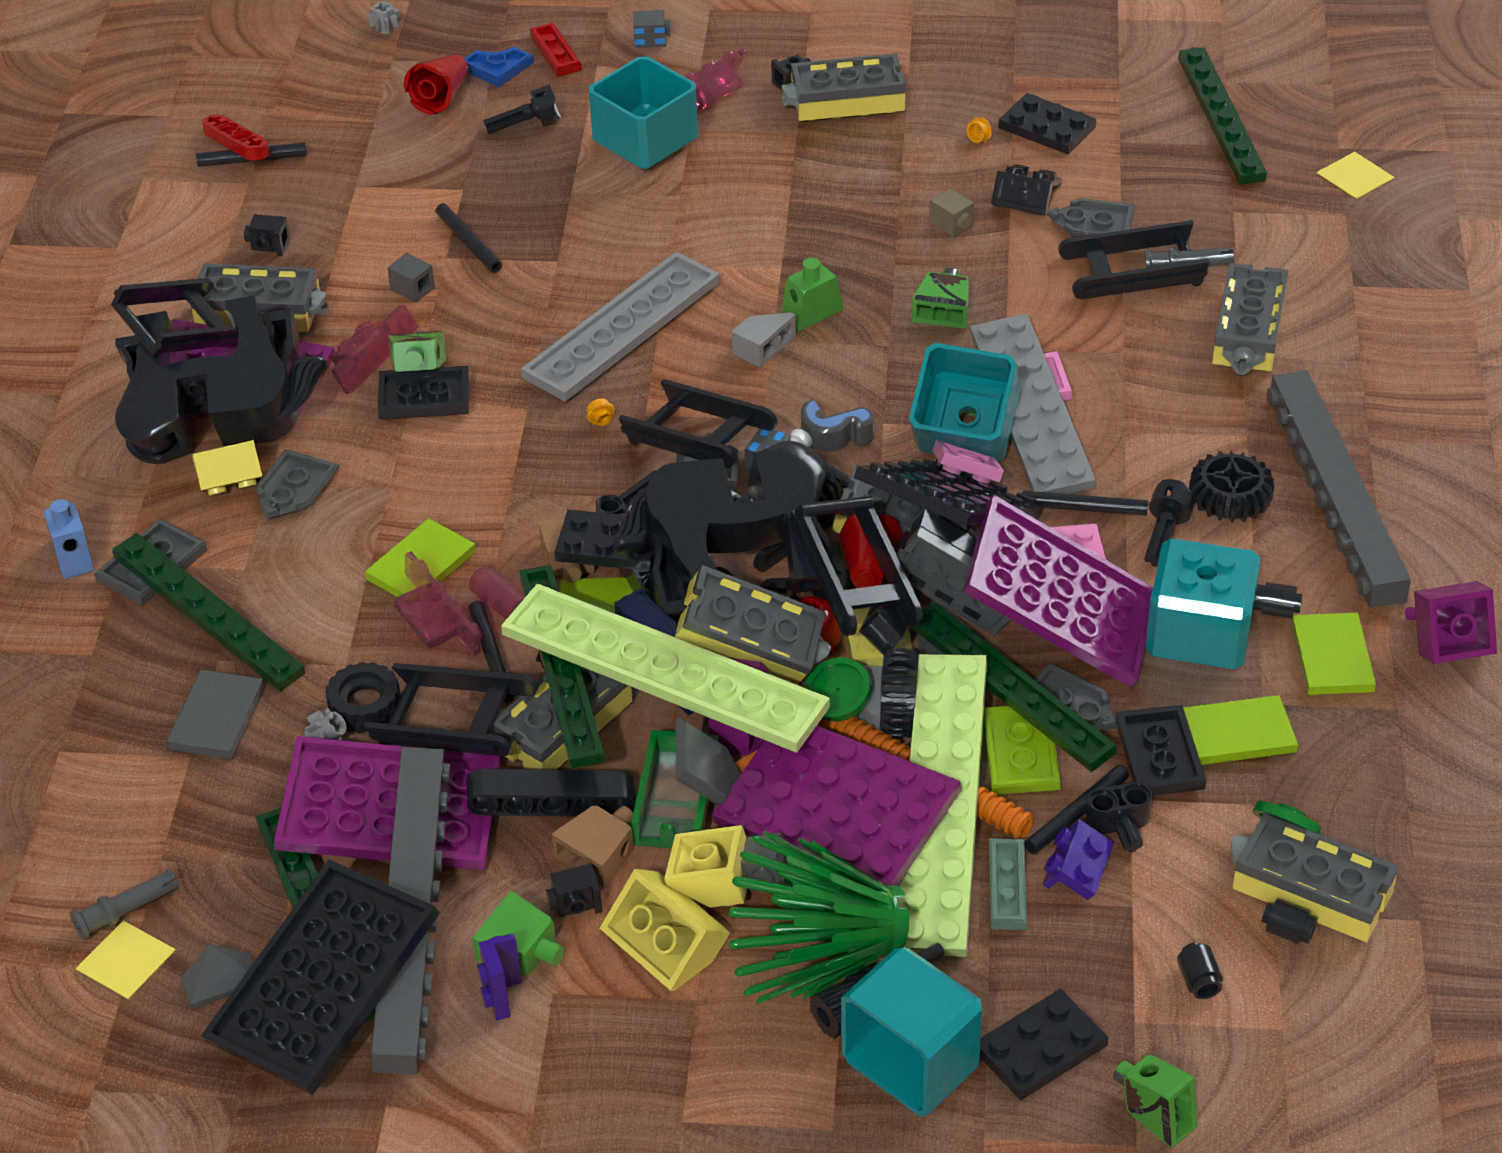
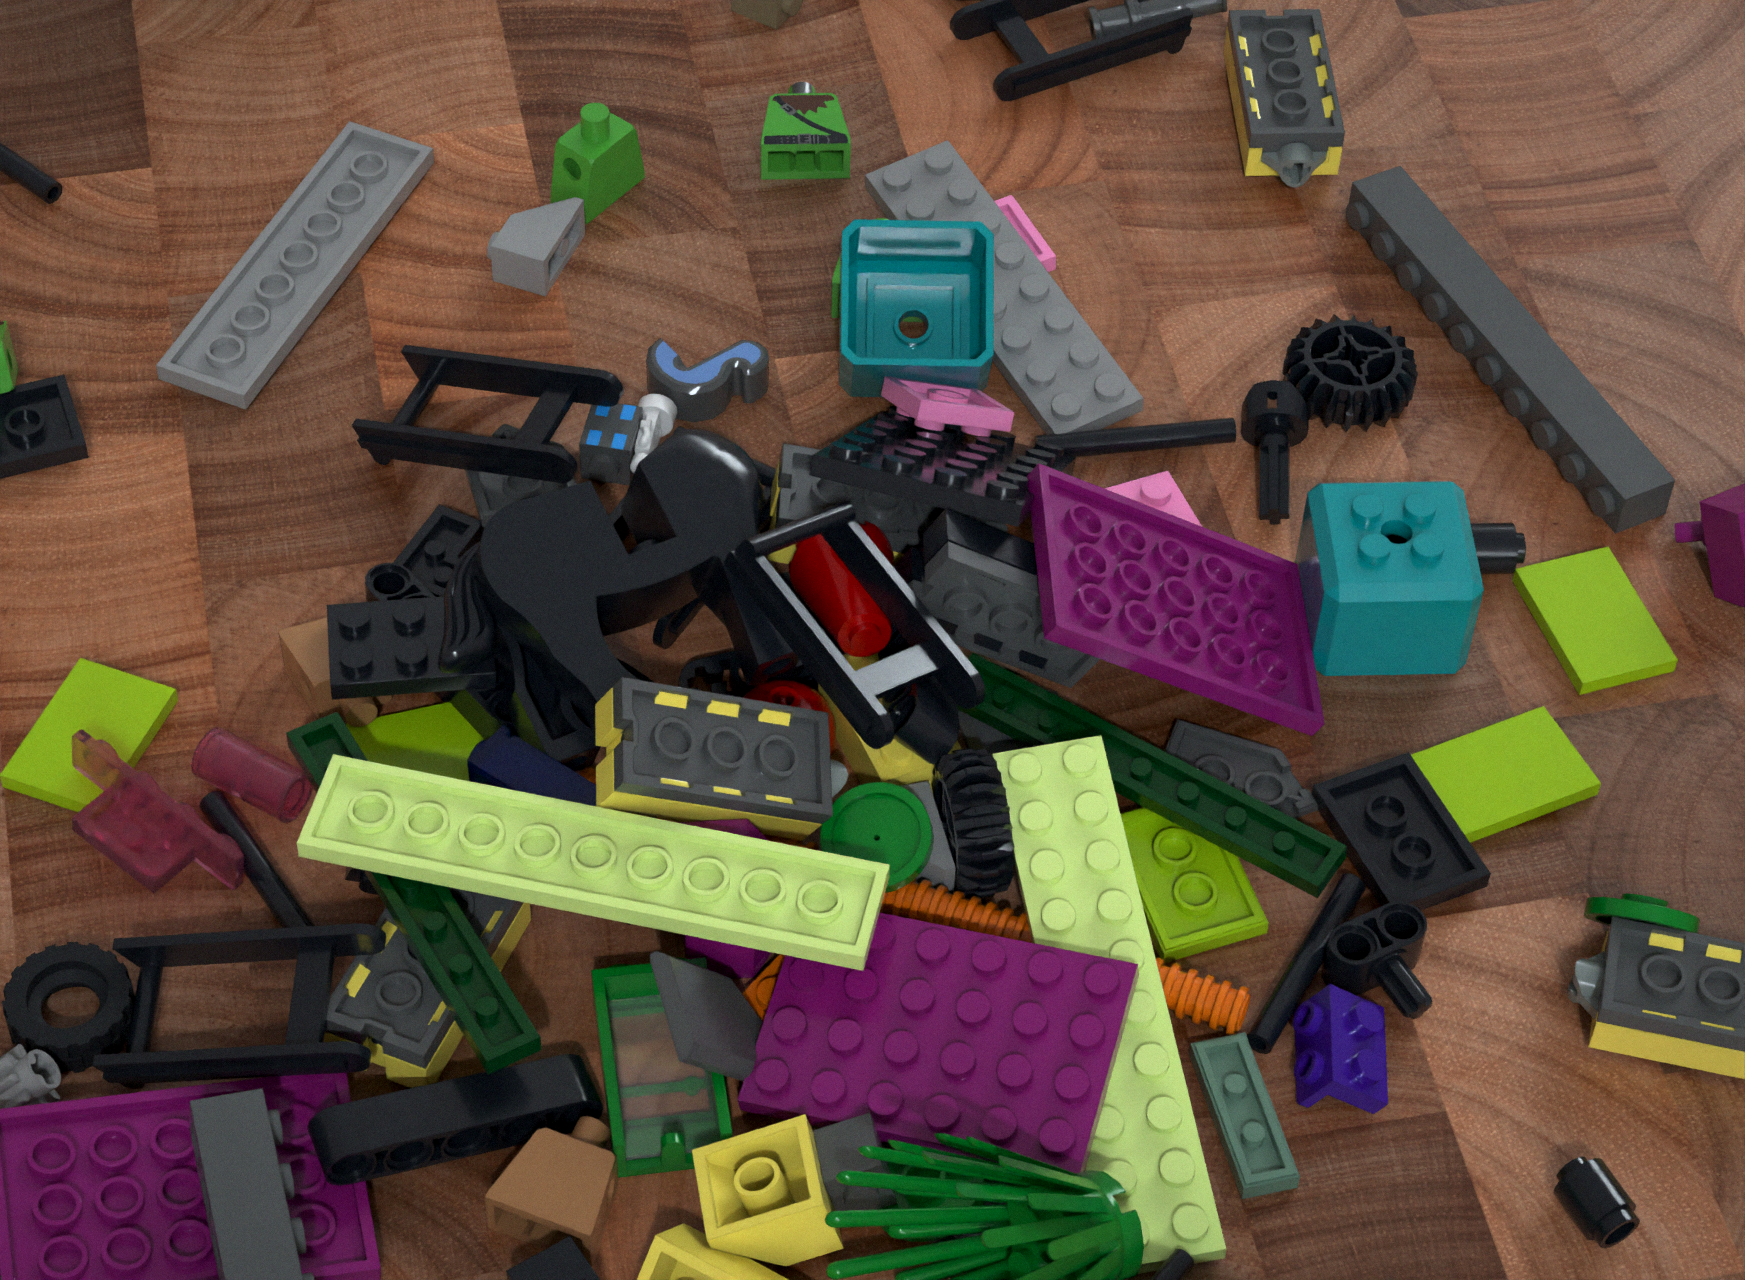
camera: 20 degrees left, 5 degrees up
light orange plate [587,398,615,426] -> none
black brick [1261,898,1318,944] -> none

